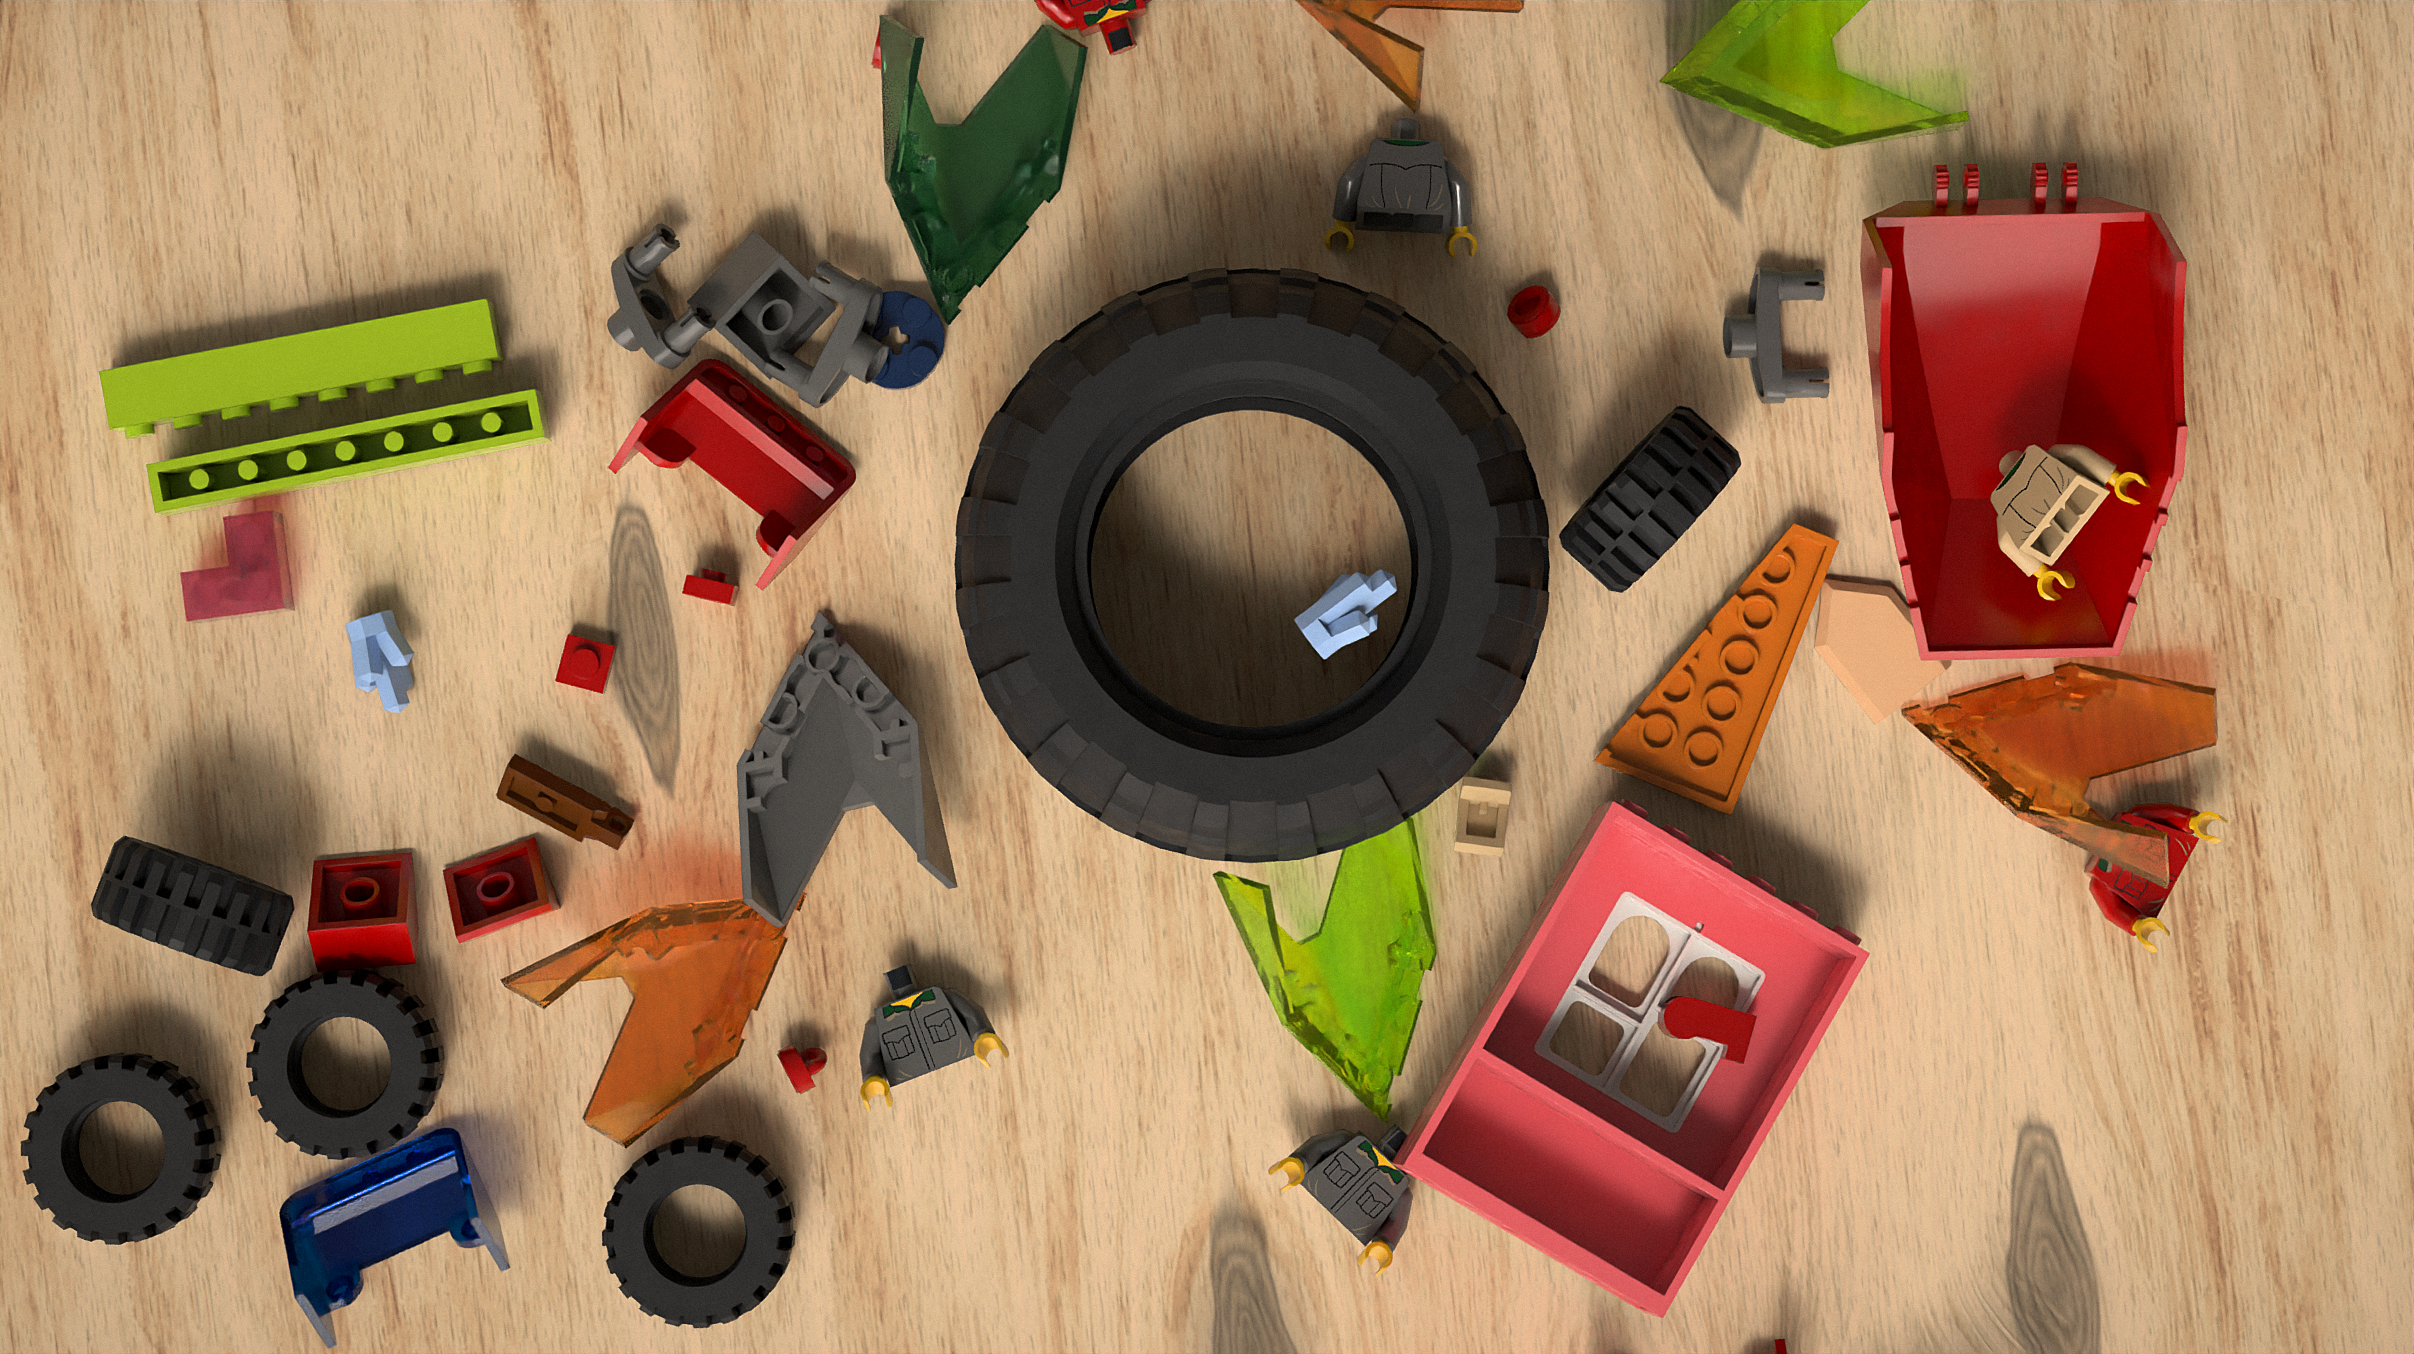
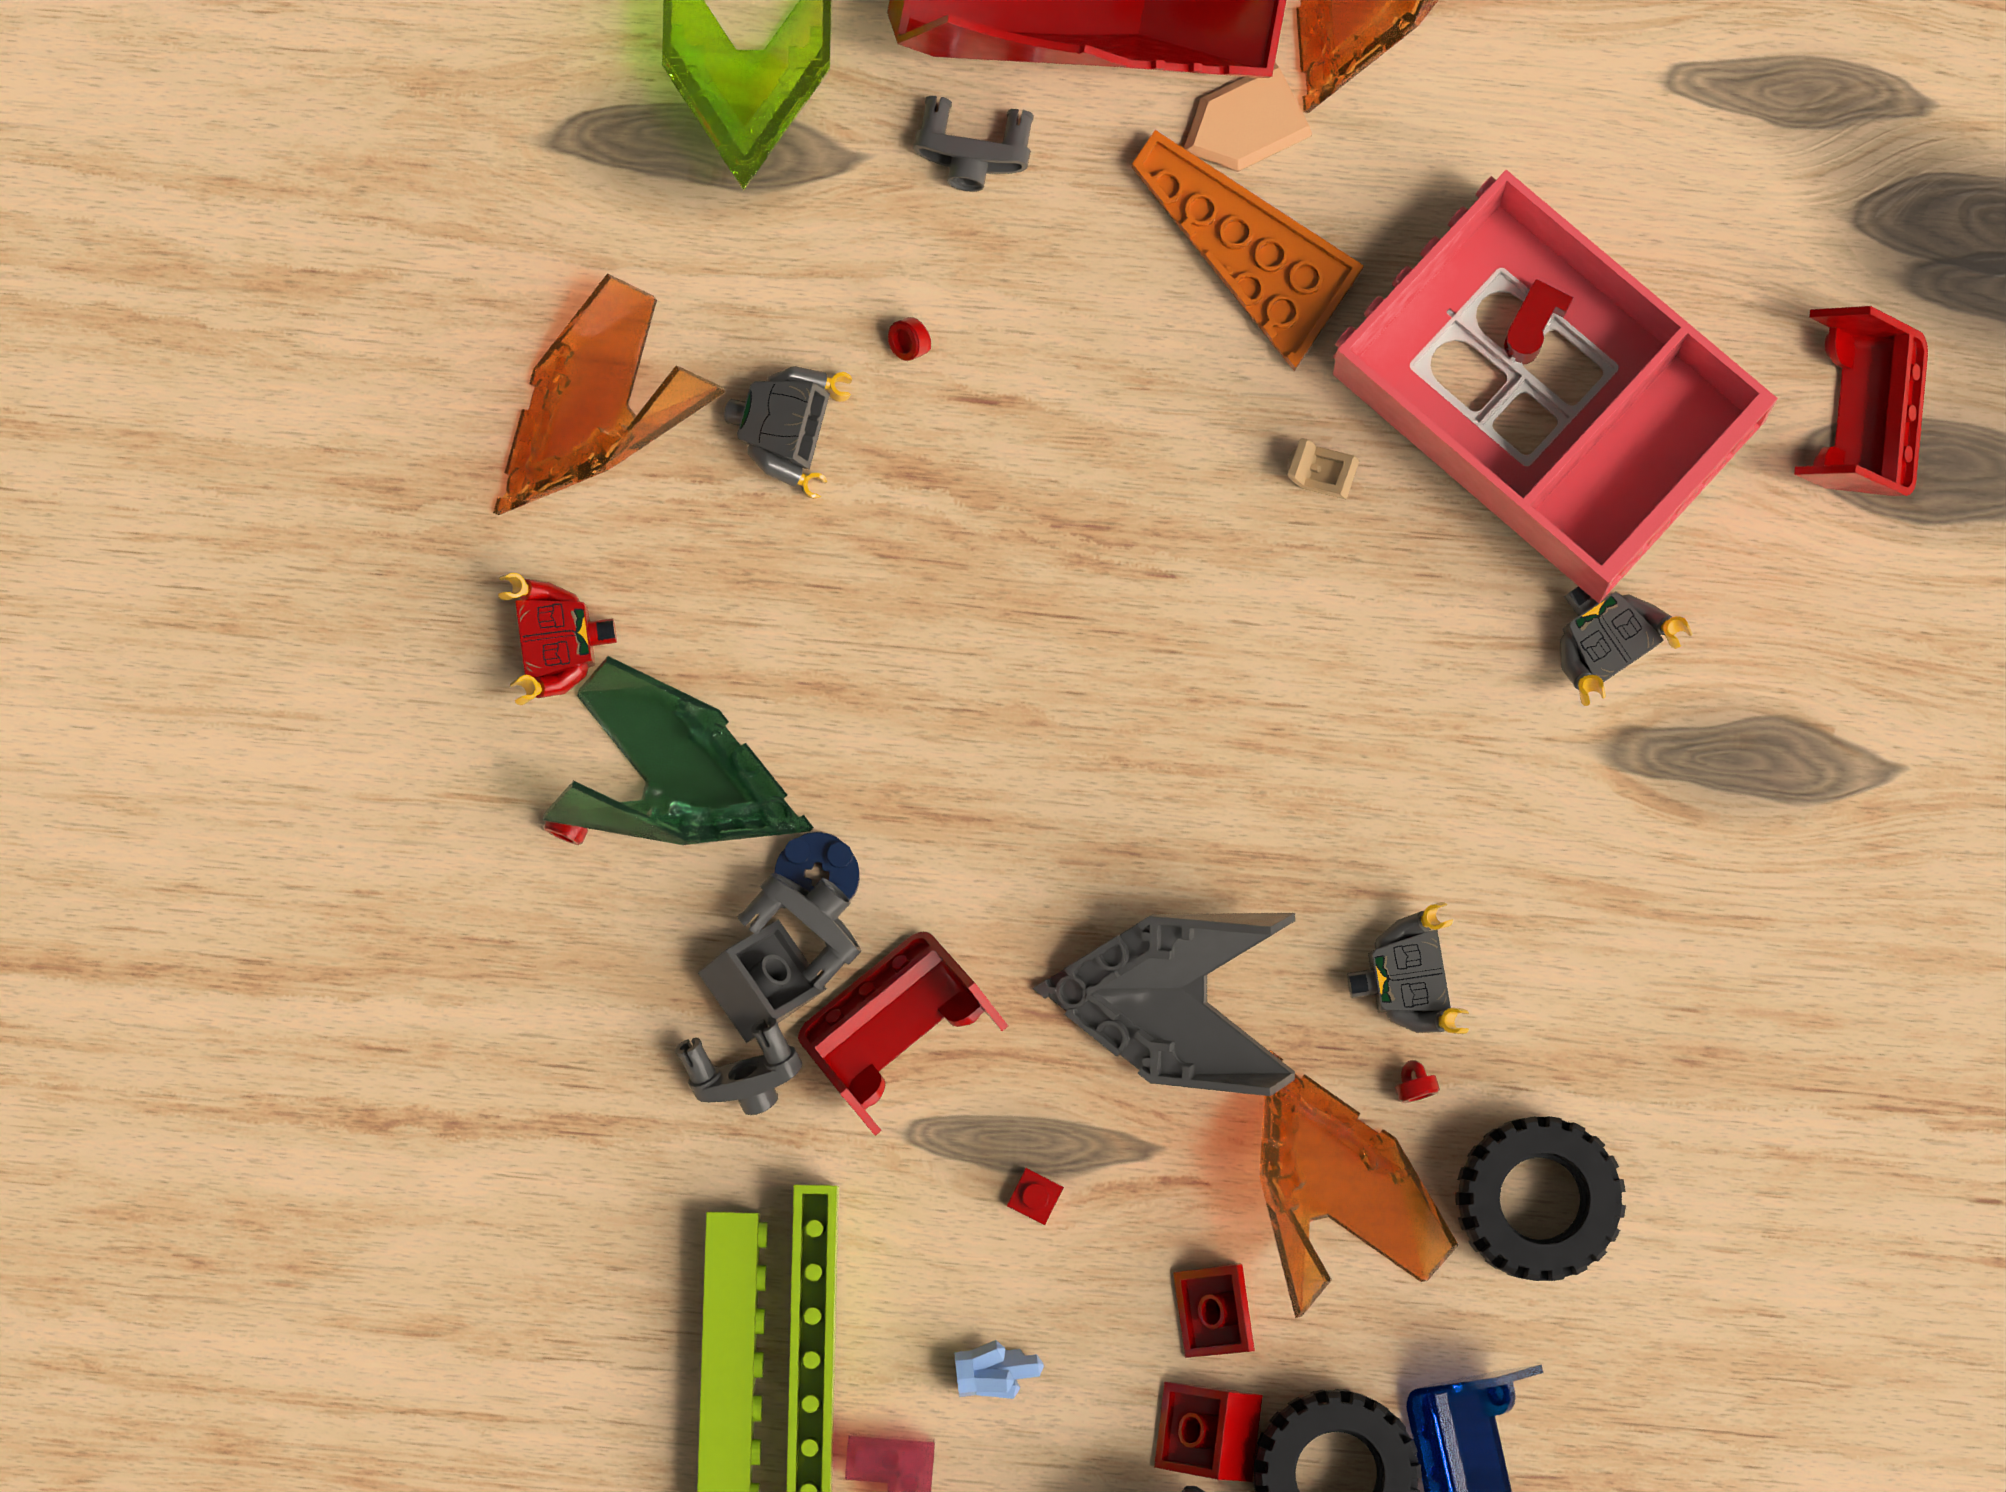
camera: 80 degrees left, 5 degrees down
reddish brown hinge [496,754,634,851] -> none
red plate [682,568,739,607] -> none
black tyre [954,267,1550,863] -> none
clear neon green windscreen [1212,817,1437,1123] -> none
light blue rock [1294,569,1397,660] -> none
black tyre [1559,406,1742,593] -> none

